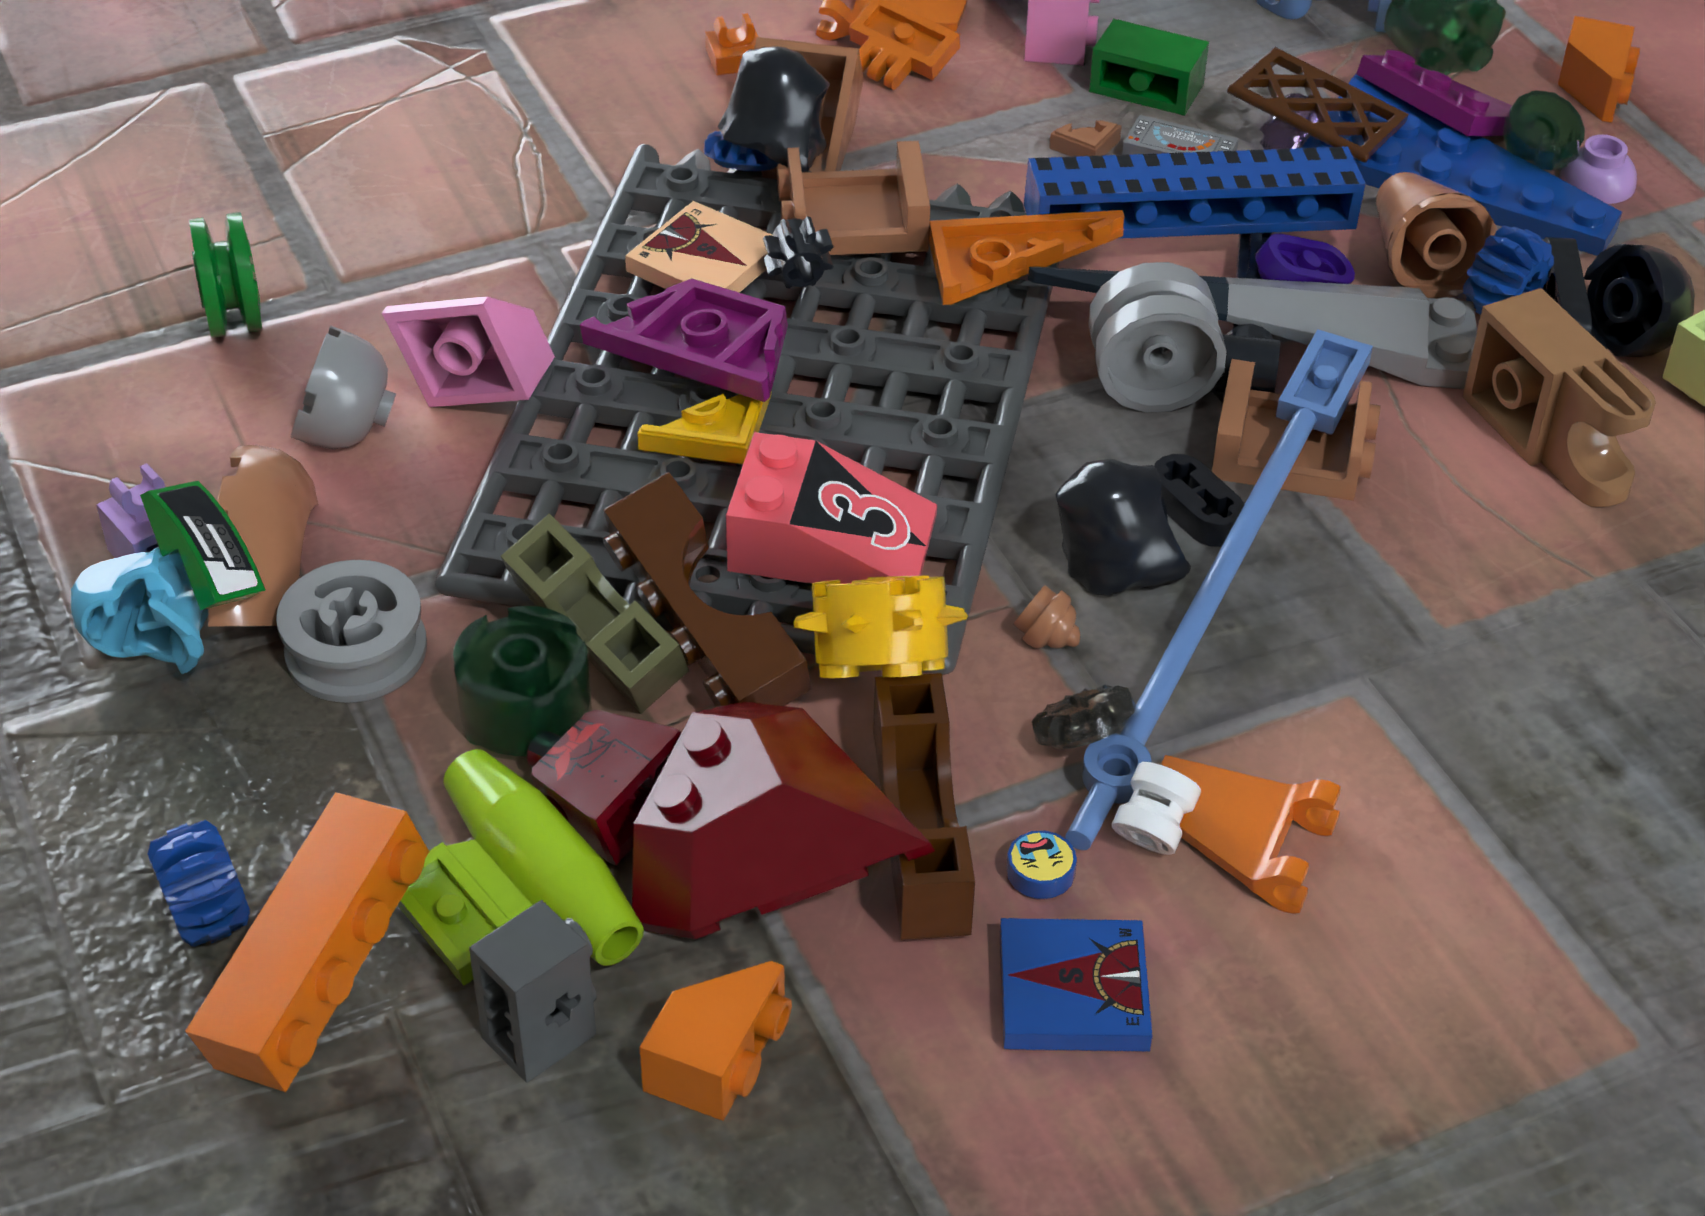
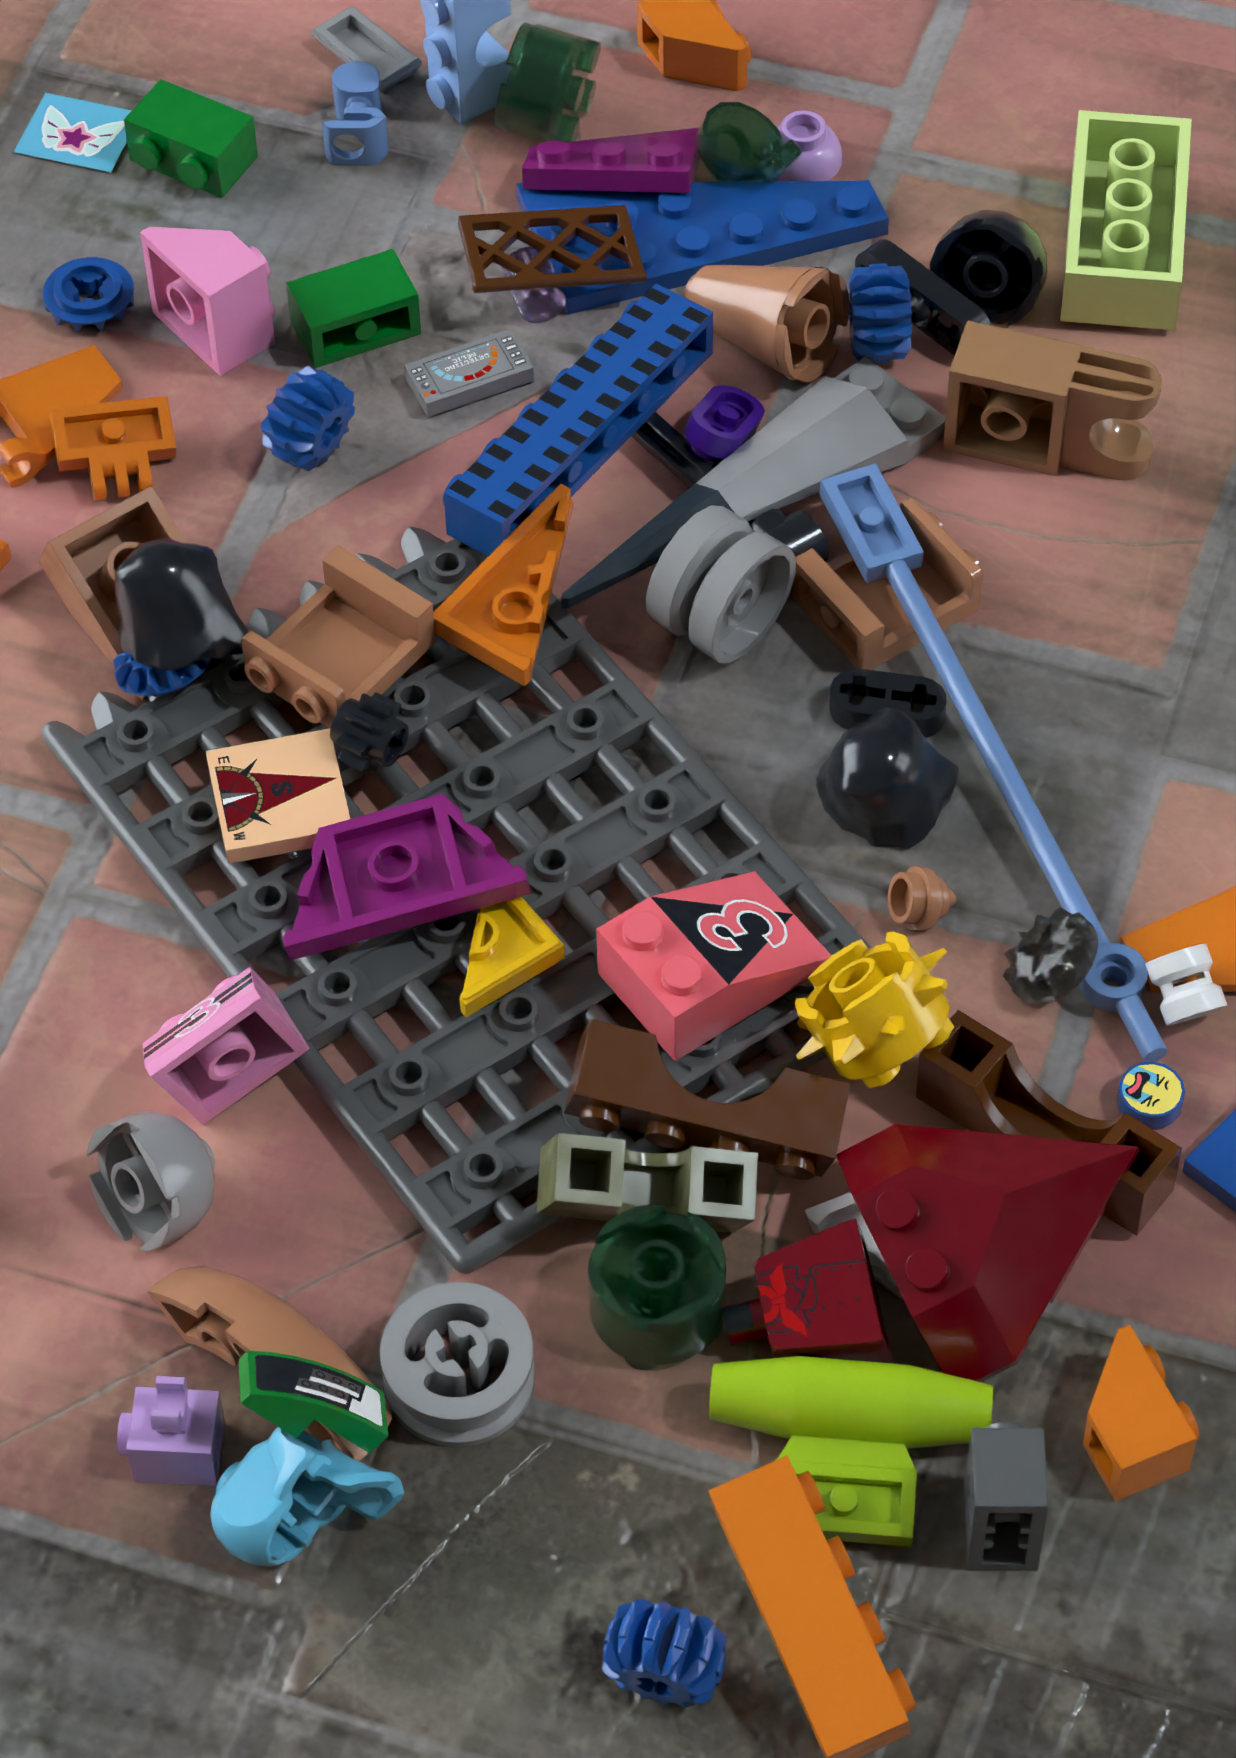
camera: 45 degrees left, 10 degrees up
nougat tile [1050,120,1121,157] -> none
none -> blue gear [261,366,355,471]

